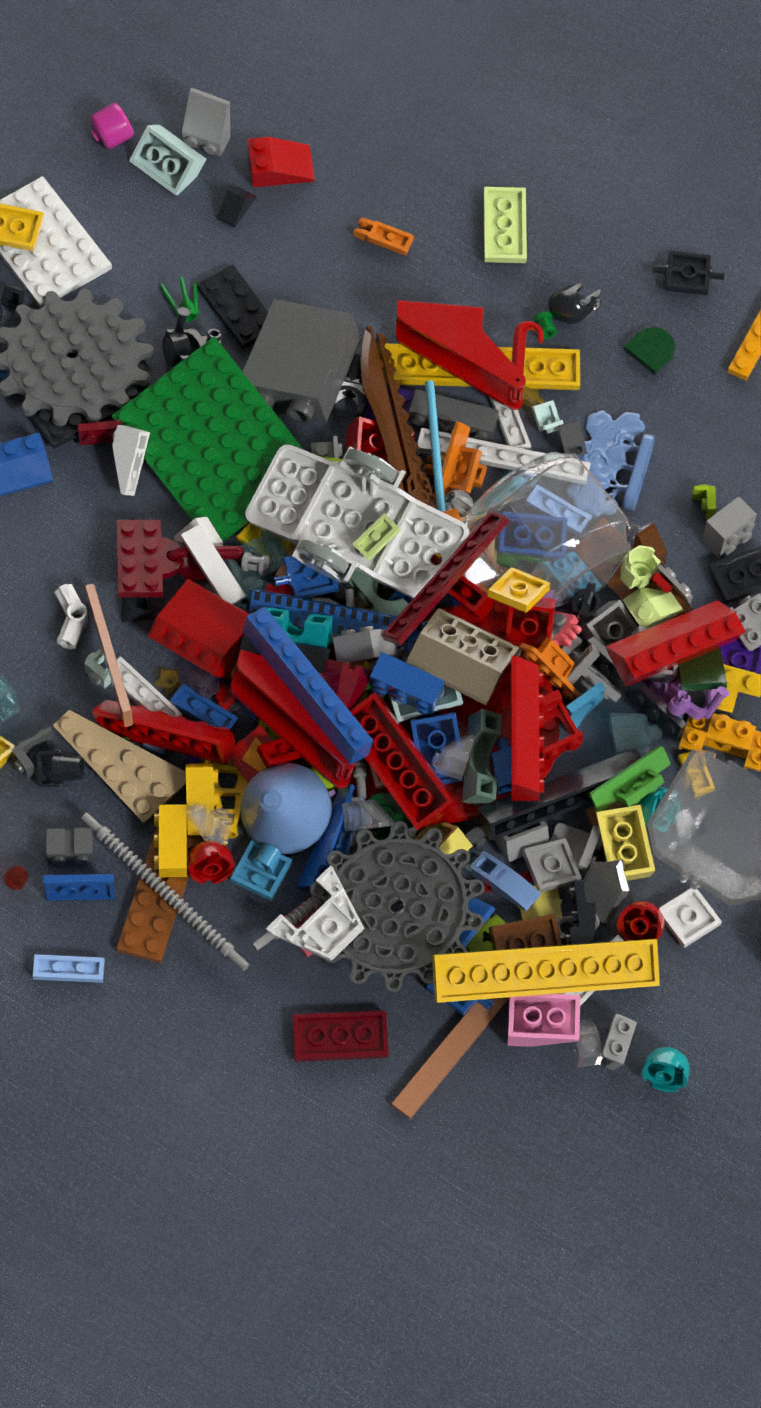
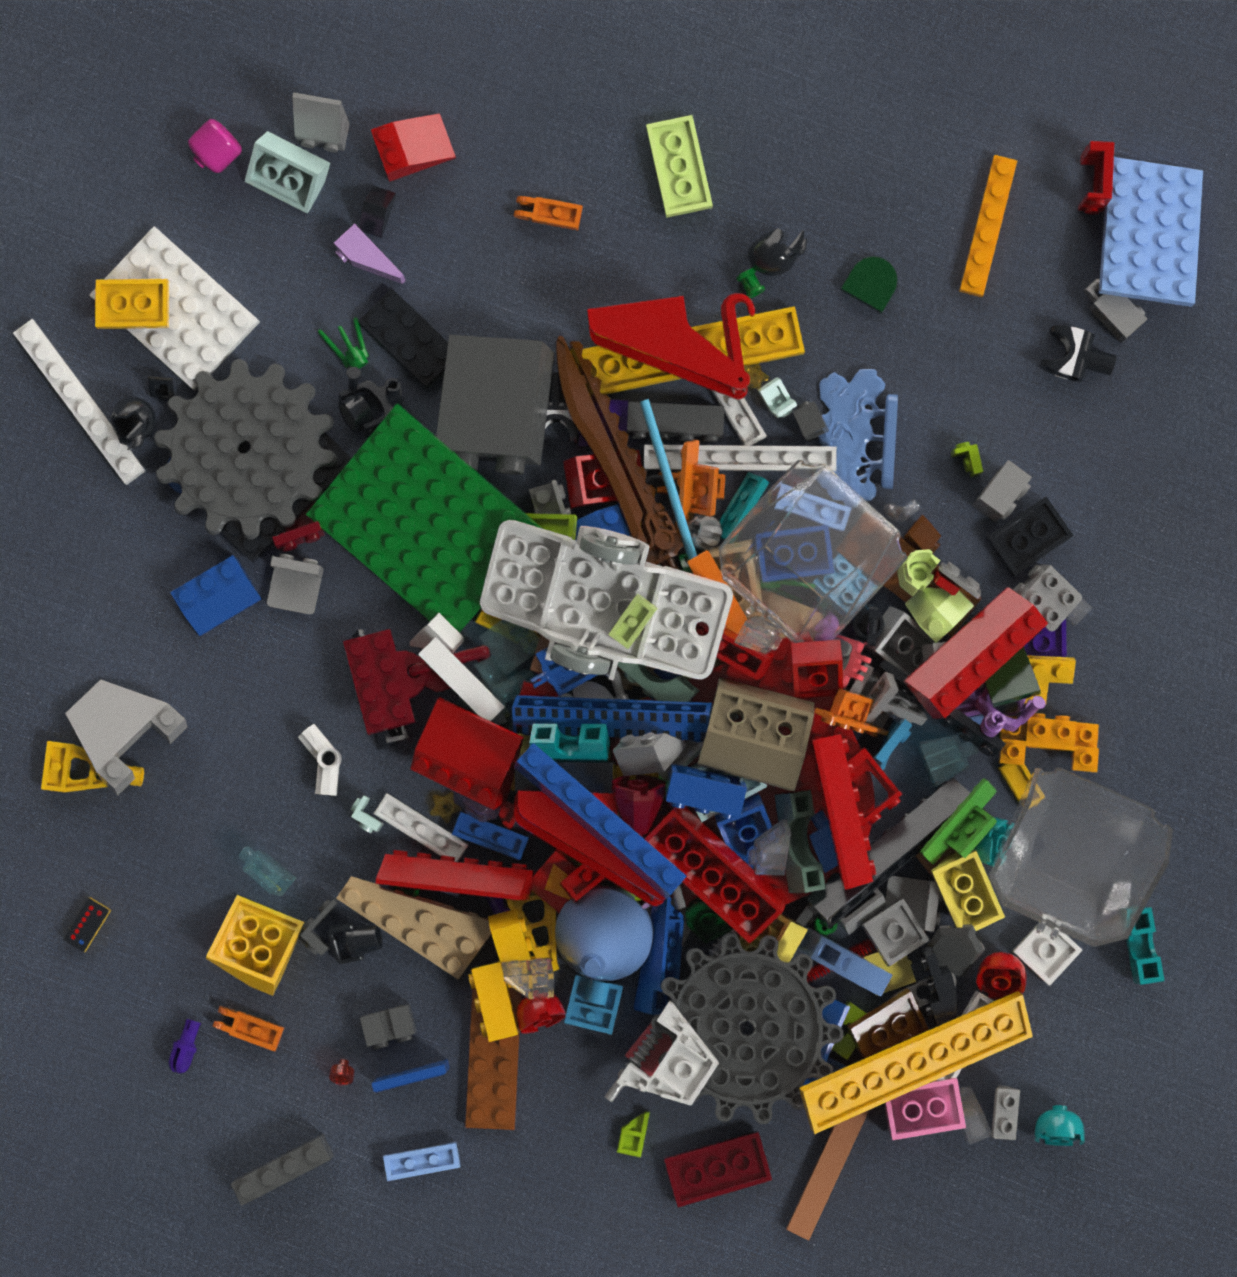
camera: 10 degrees left, 20 degrees up
light grey hose [81,813,250,971] -> none
tile [85,584,133,727] -> none
white slope [112,425,150,496] -> none
light grey bush [241,552,269,575] -> none
clear slope [342,796,394,831] -> none
dark red tile [382,511,509,646] -> none
yellow plate [488,567,550,613] -> none
black plate [652,251,725,295] -> none
none -> light grey bracket [267,553,324,615]
none -> lavender slope [334,224,406,284]
none -> lime tile [617,1111,650,1158]
none -> green bush [813,917,838,935]

